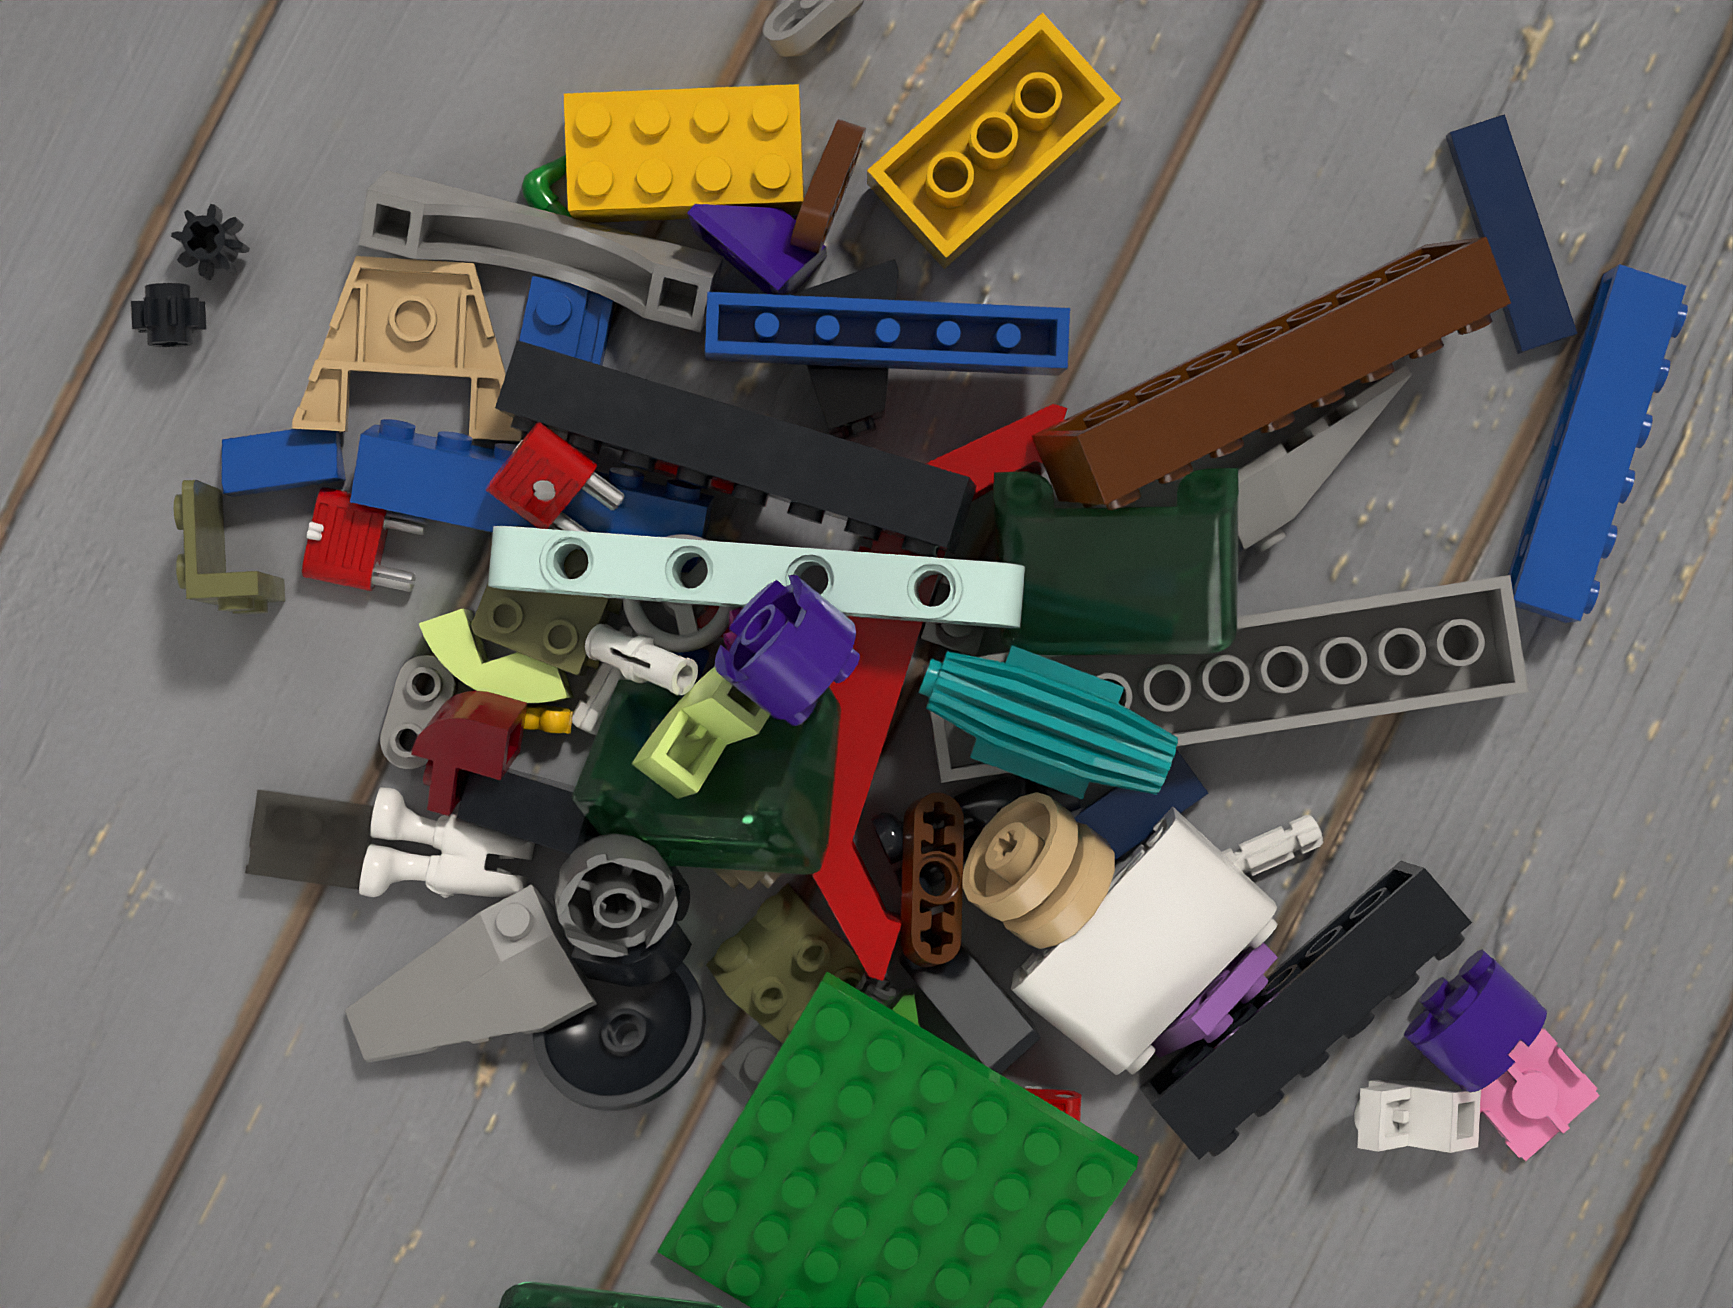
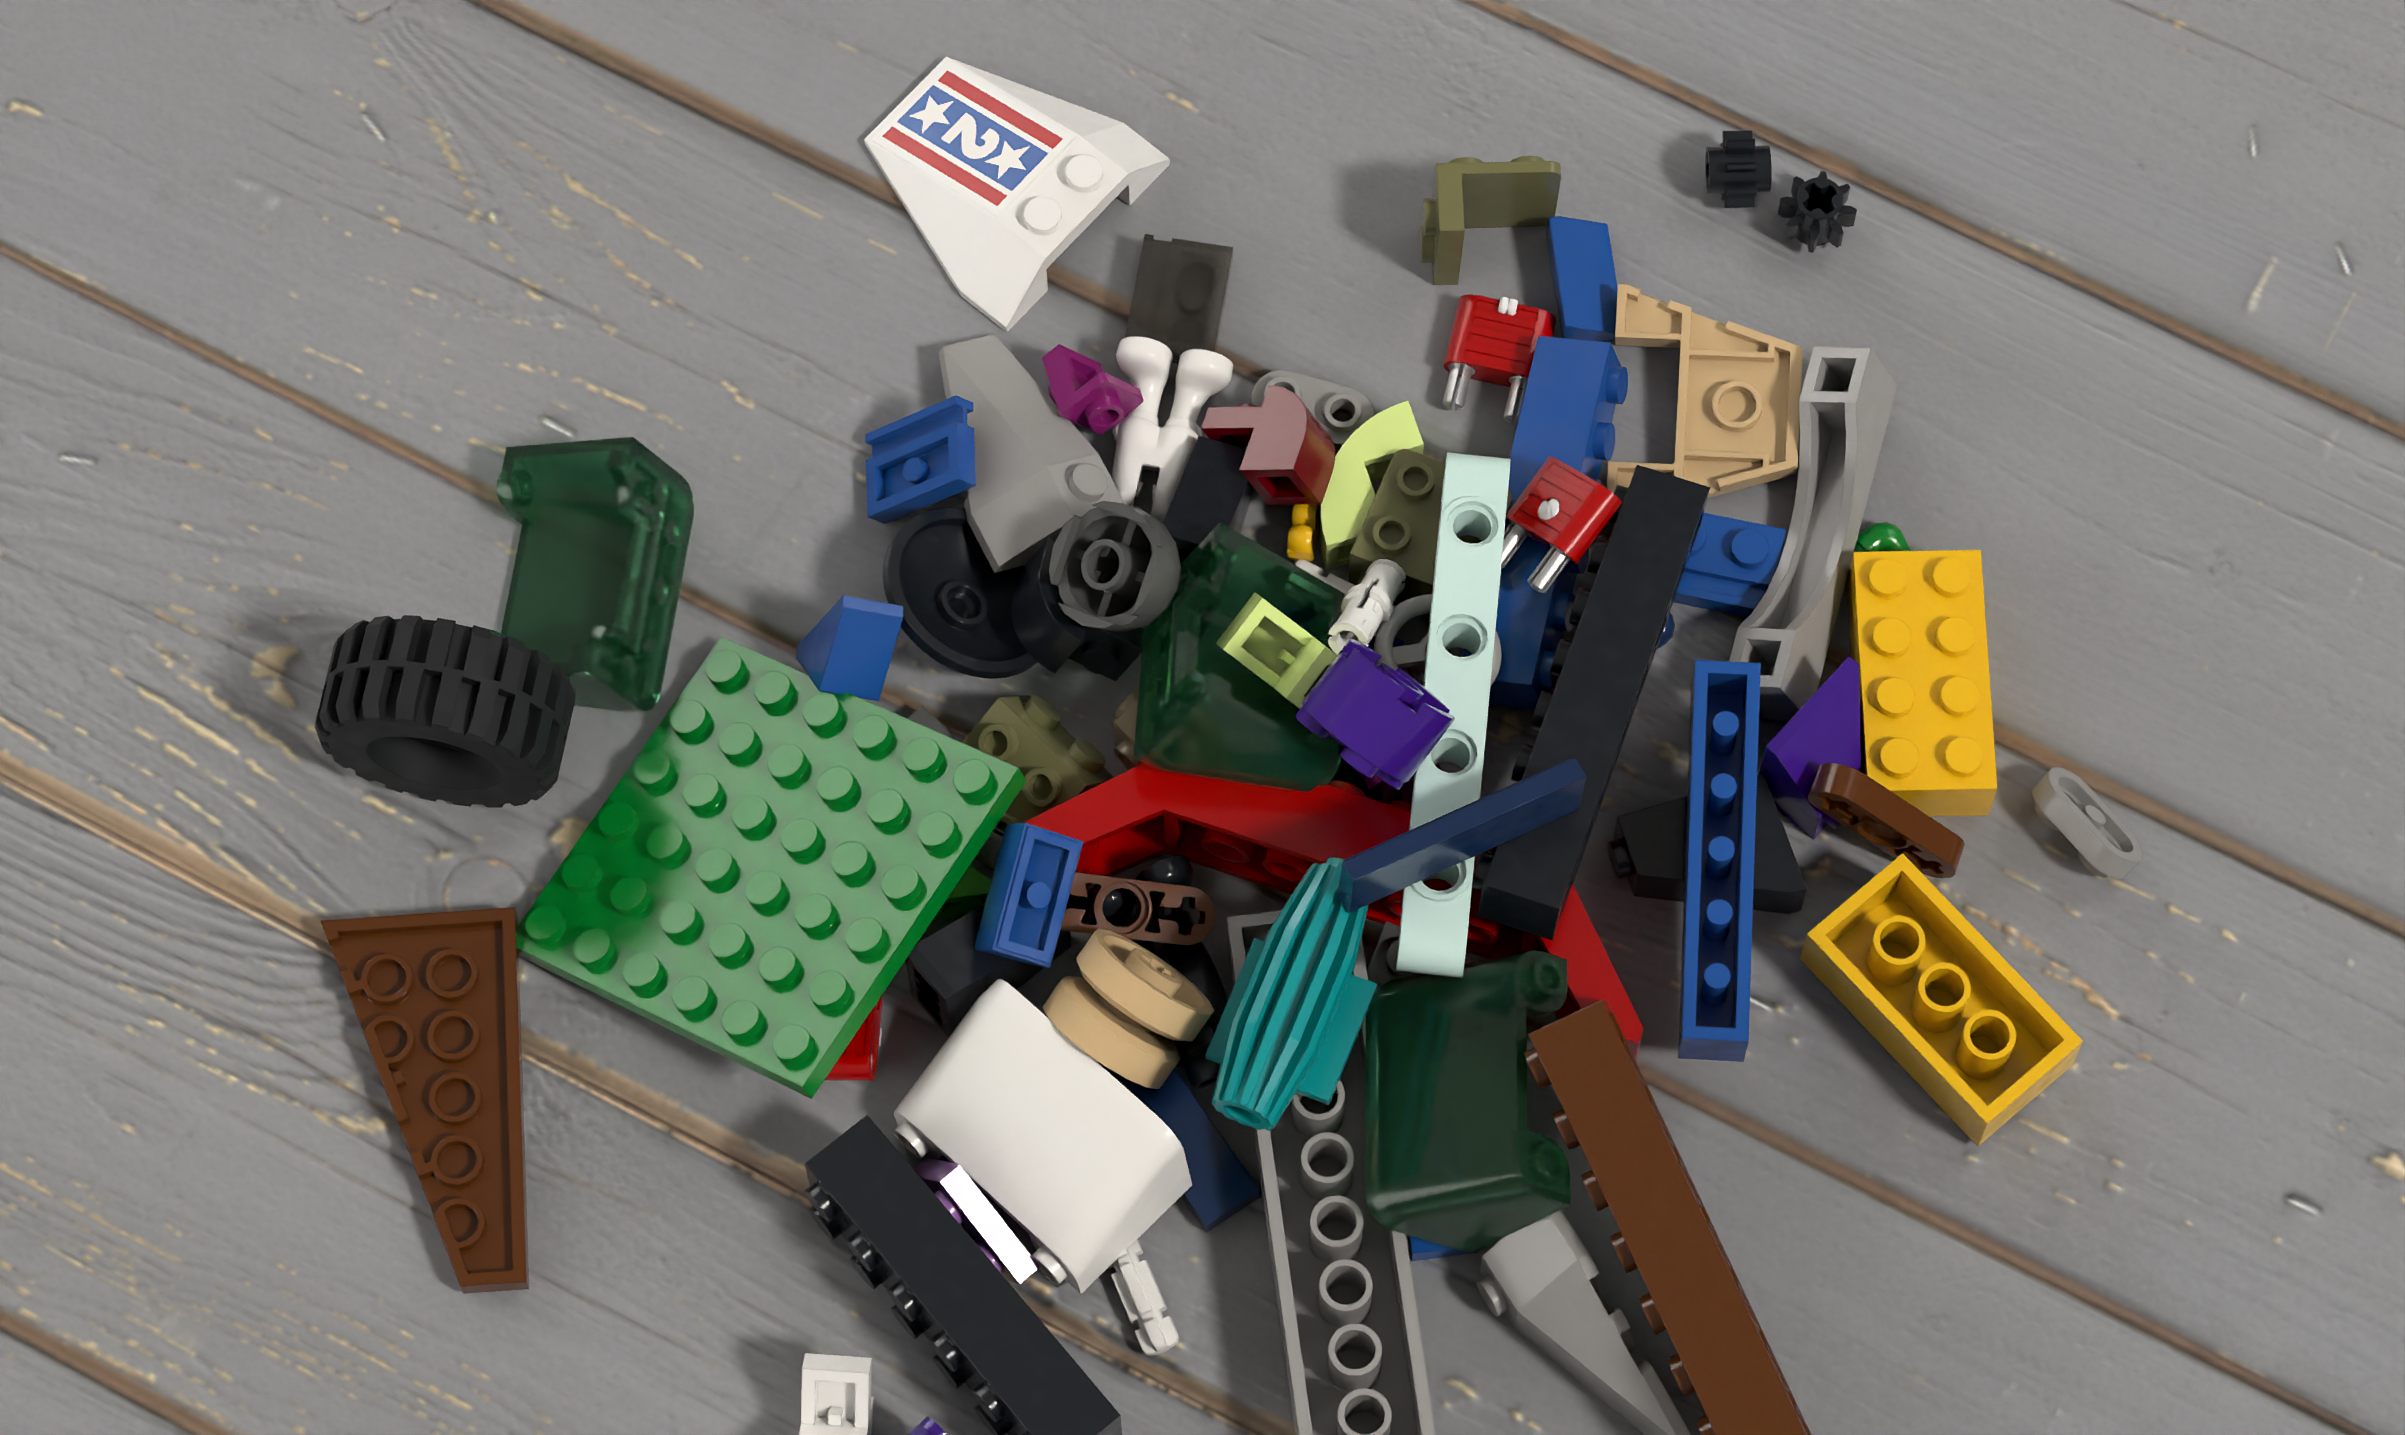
camera: 85 degrees right, 20 degrees down
none -> blue slope [796,595,903,701]
none -> white wedge [864,57,1170,333]
none -> blue plate [865,395,976,524]
none -> blue slope [975,823,1083,968]
none -> magenta bracket [1042,344,1144,435]
none -> dark blue tile [1338,758,1587,913]

